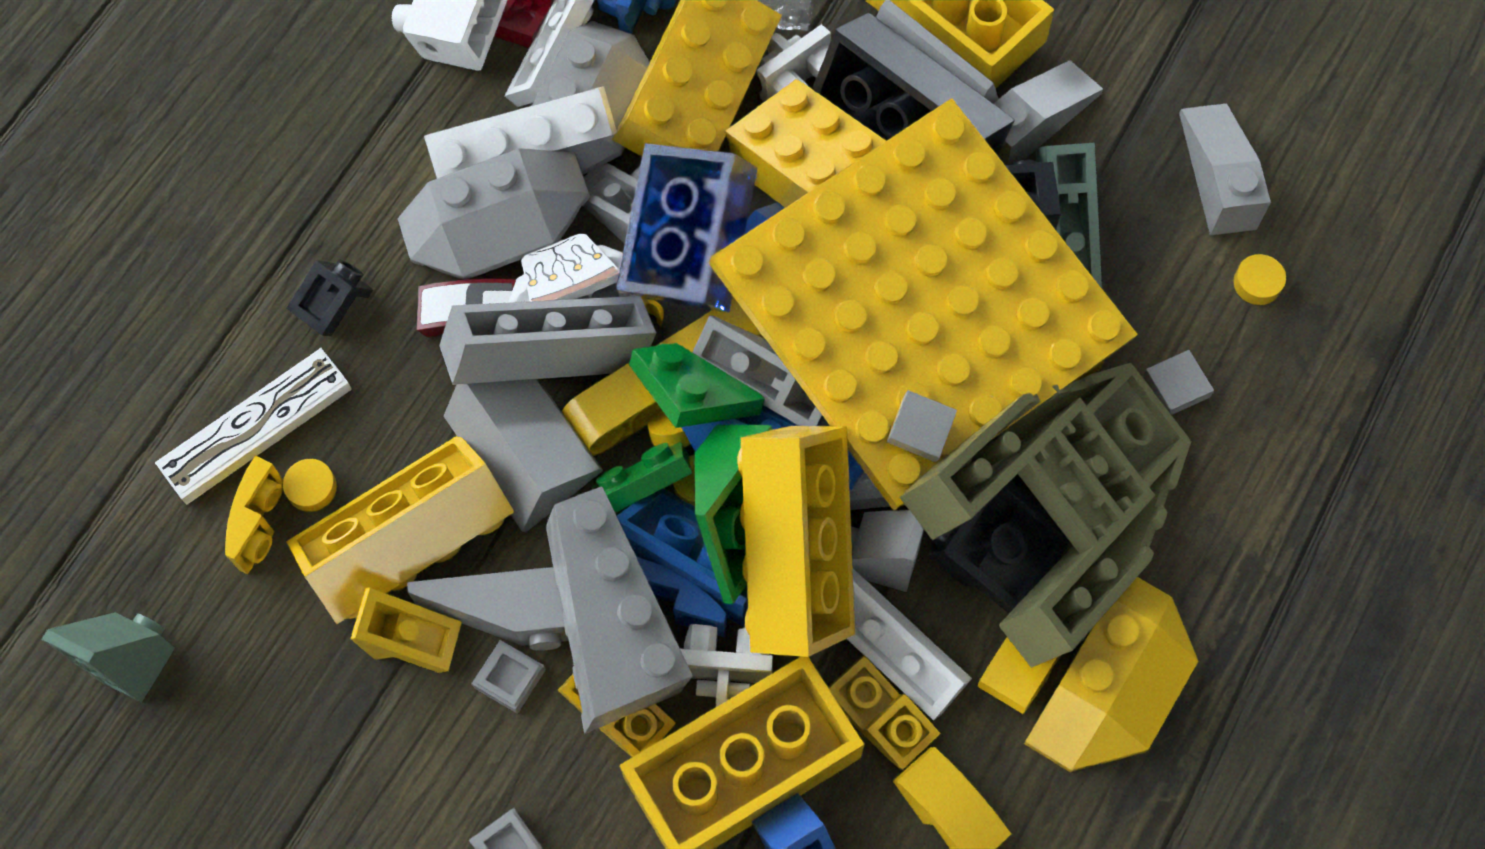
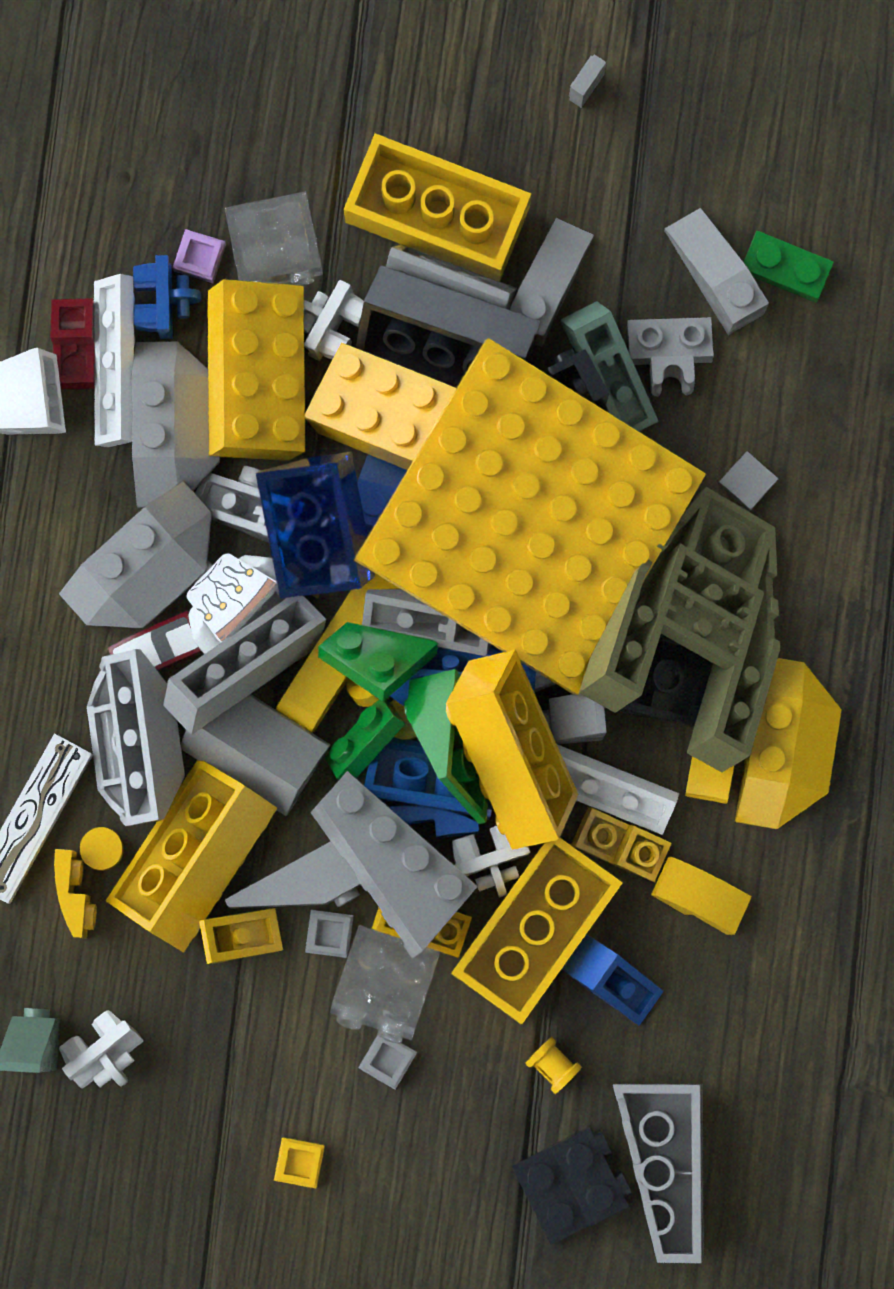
camera: 25 degrees left, 15 degrees up
black bracket [286,259,373,336] -> none
white plate [424,86,617,179] -> none
light grey tile [887,390,957,462] -> none
yellow tile [1233,254,1286,305] -> none
none -> white hips [59,1010,143,1089]
none -> light grey wedge [87,649,185,826]
none -> clear plate [330,925,440,1043]
none -> light grey plate [627,317,714,396]
none -> green plate [743,231,834,303]

